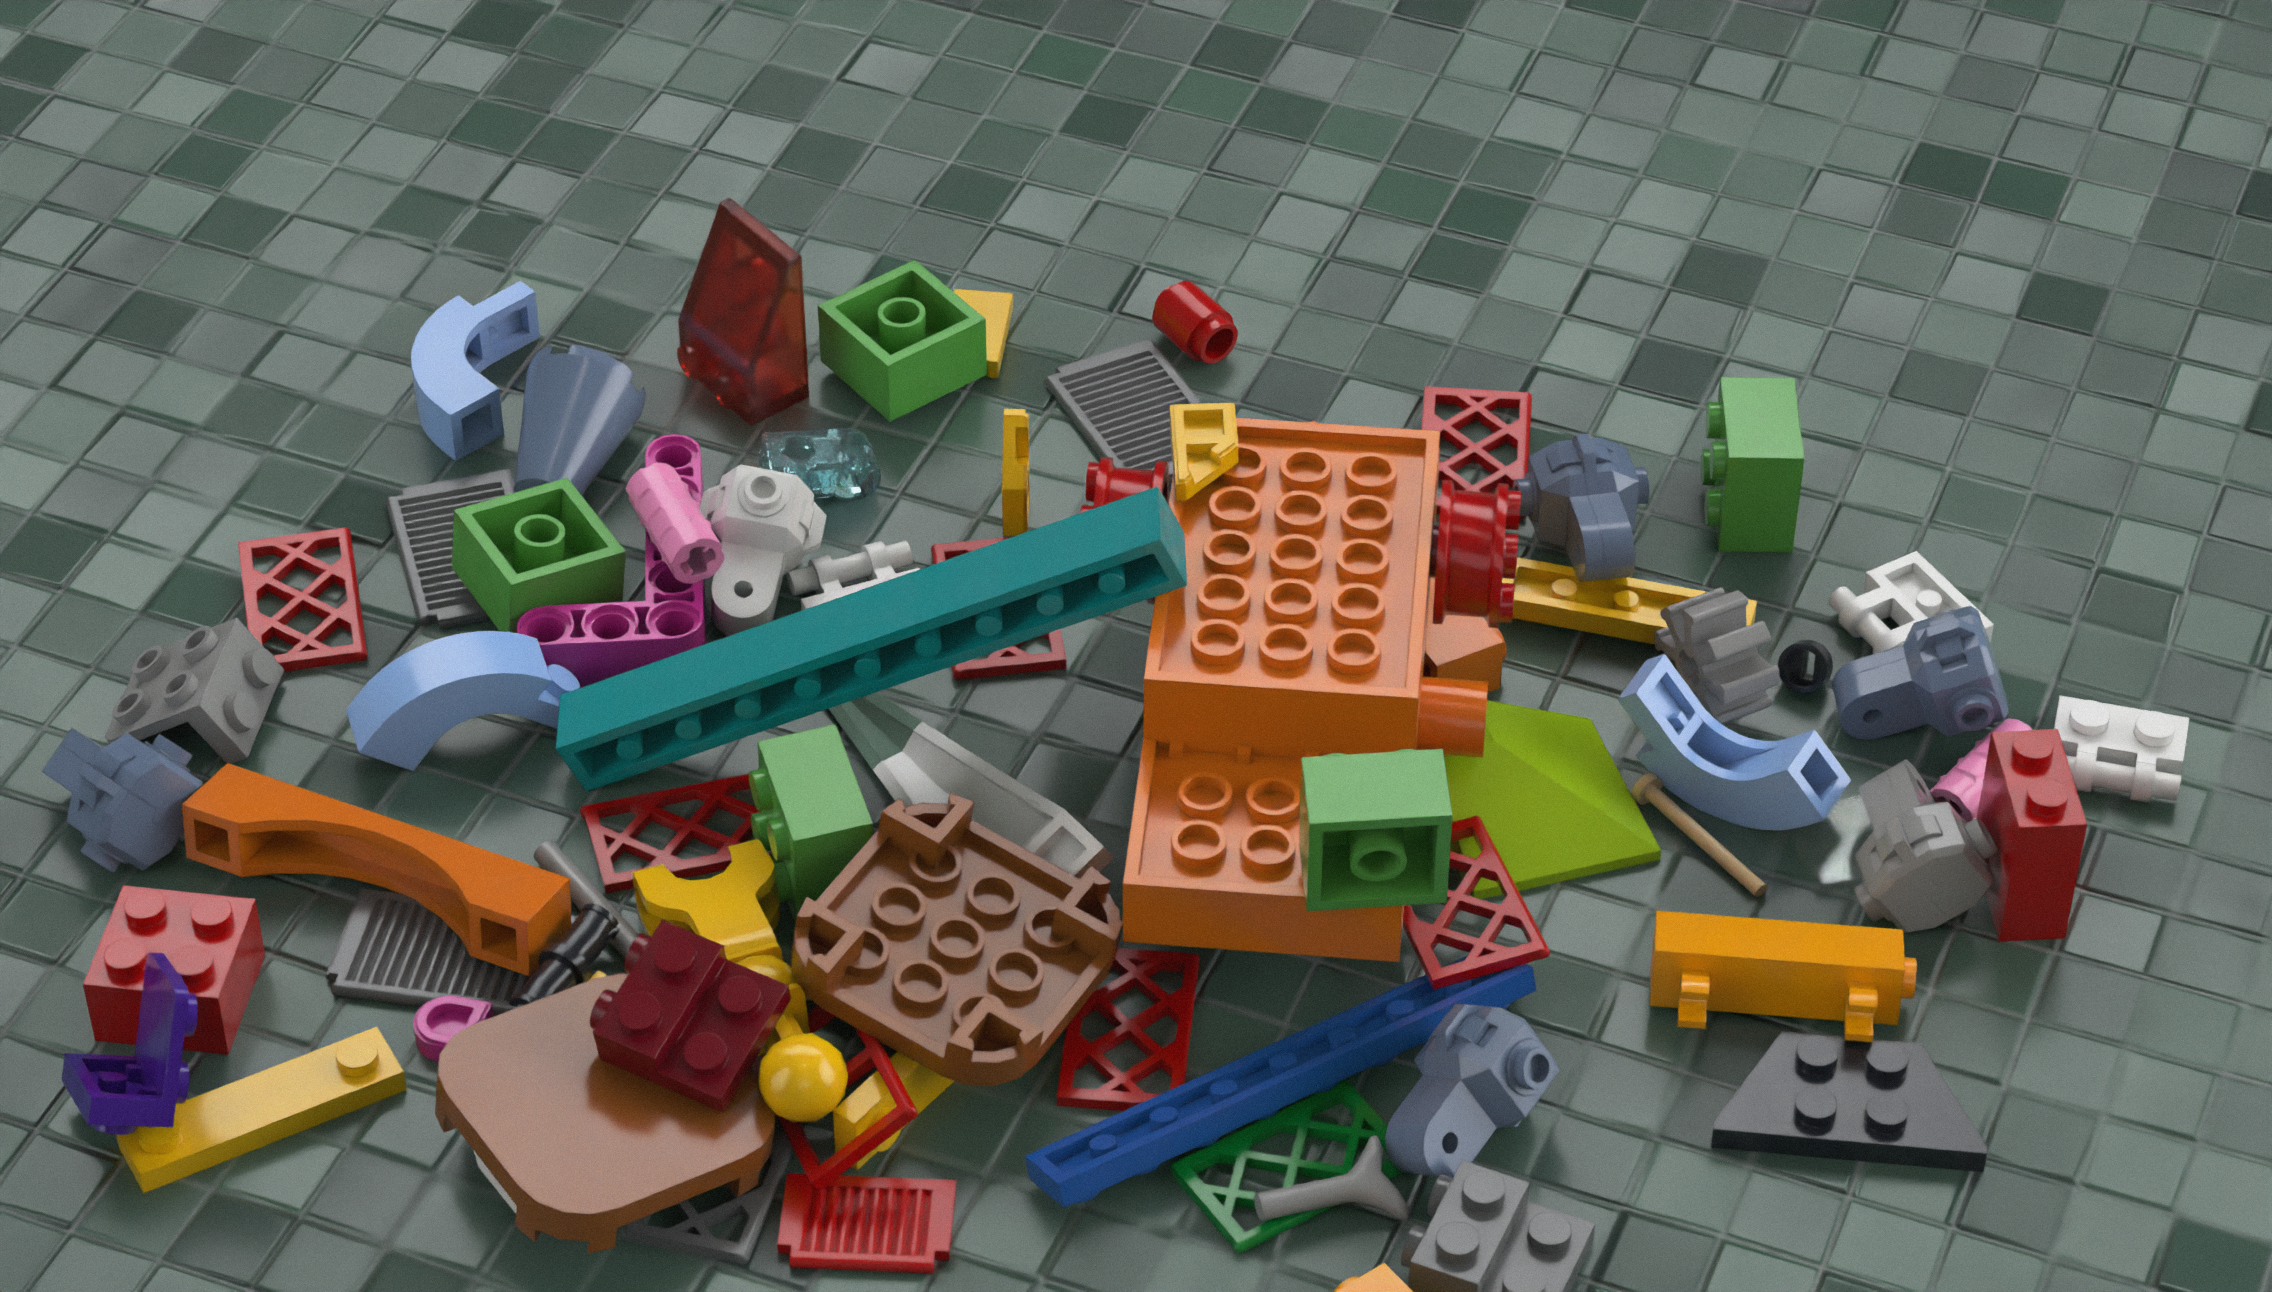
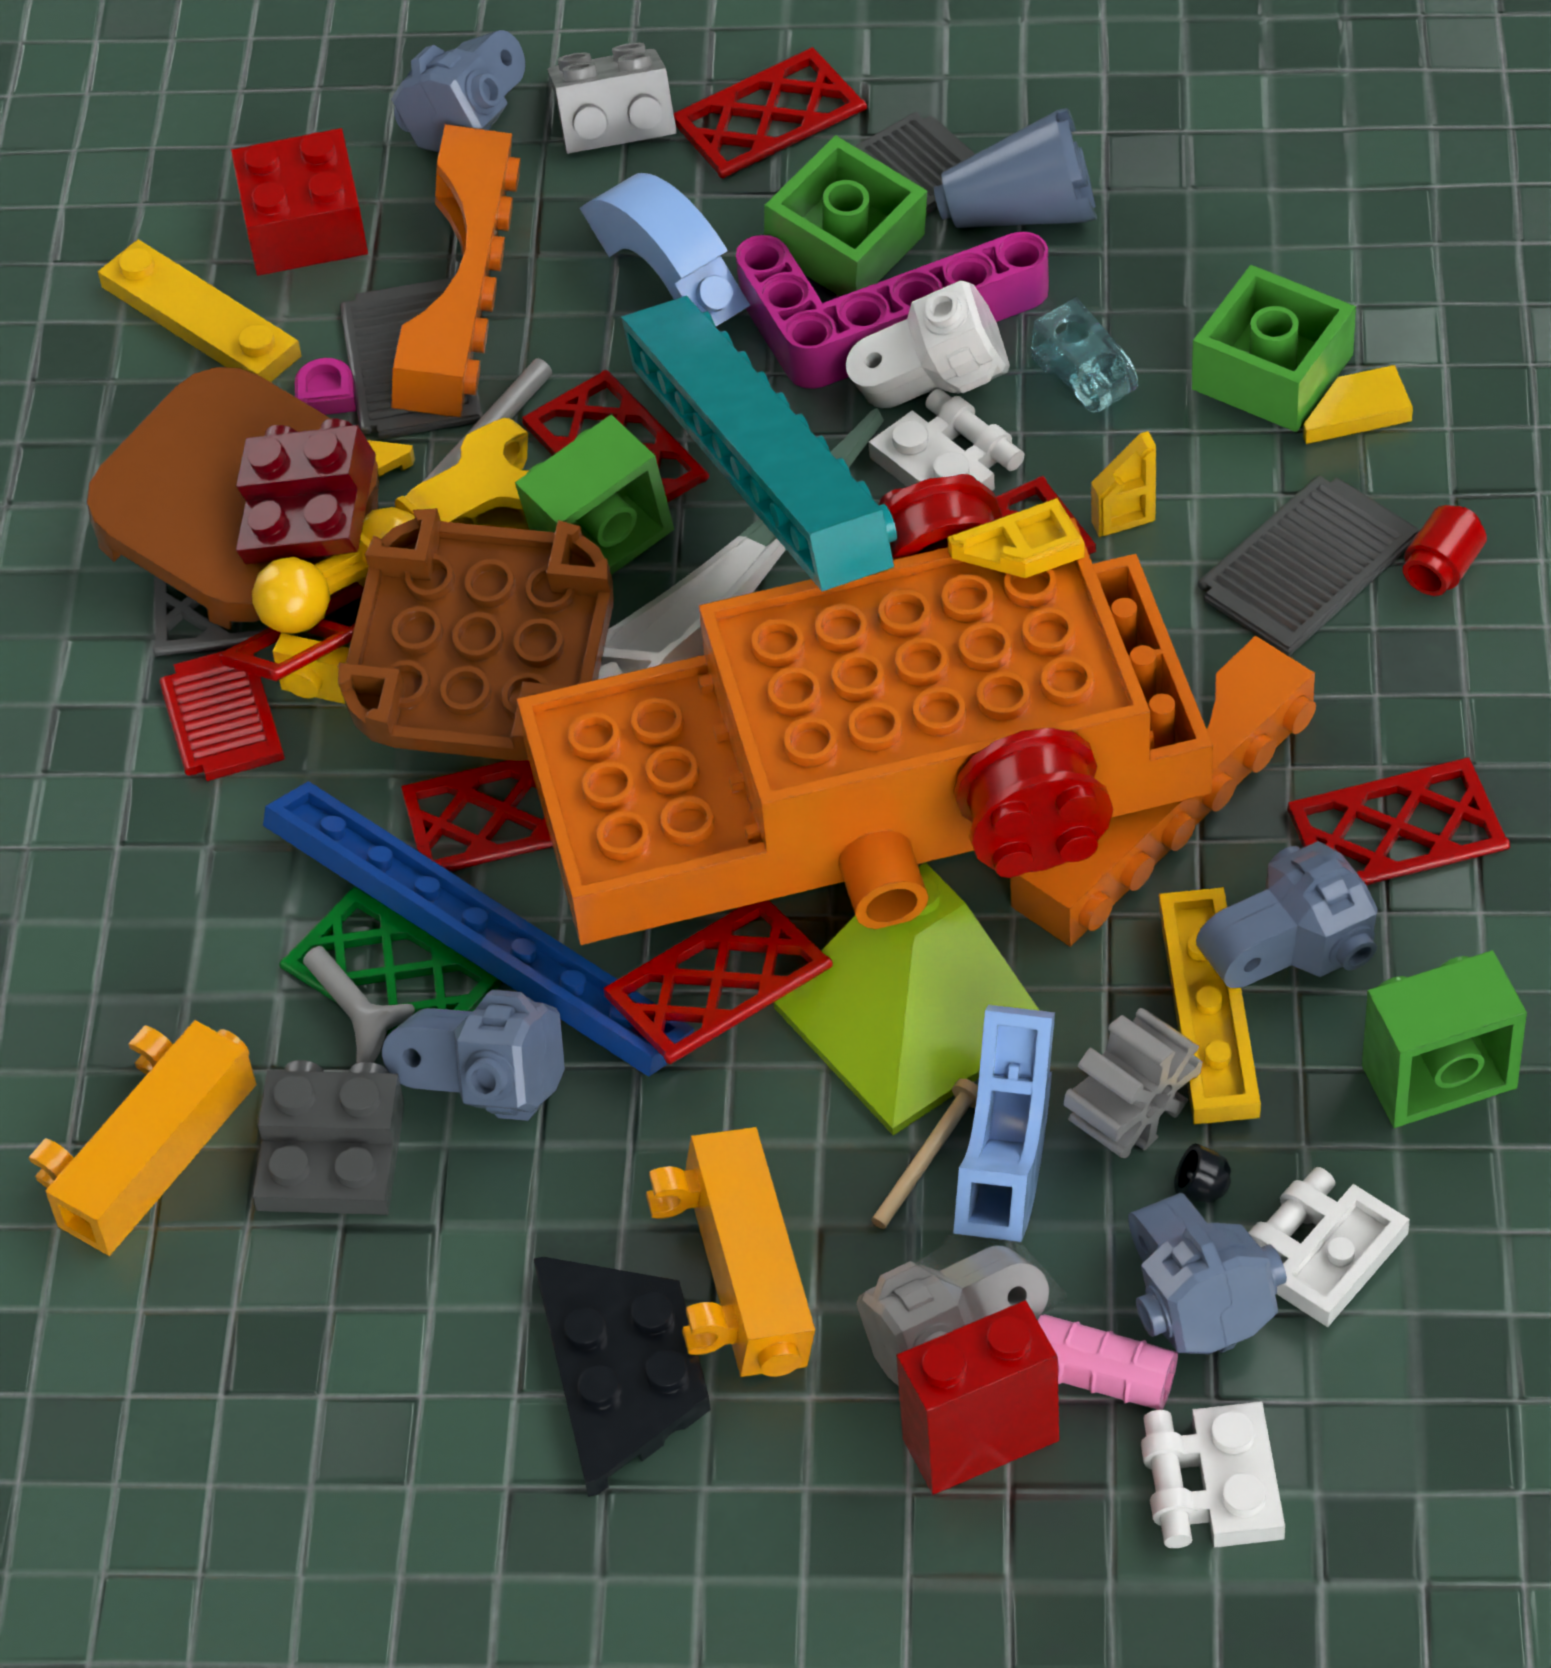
camera: 75 degrees right, 10 degrees up
dark purple bracket [61,953,198,1135] -> none
light blue arch [411,281,540,461] -> none
black pin [509,903,620,1010] -> none
bright pink axle [626,463,724,584] -> none
clear red slope [677,198,809,426] -> none
bright green brick [1299,749,1453,911] -> none

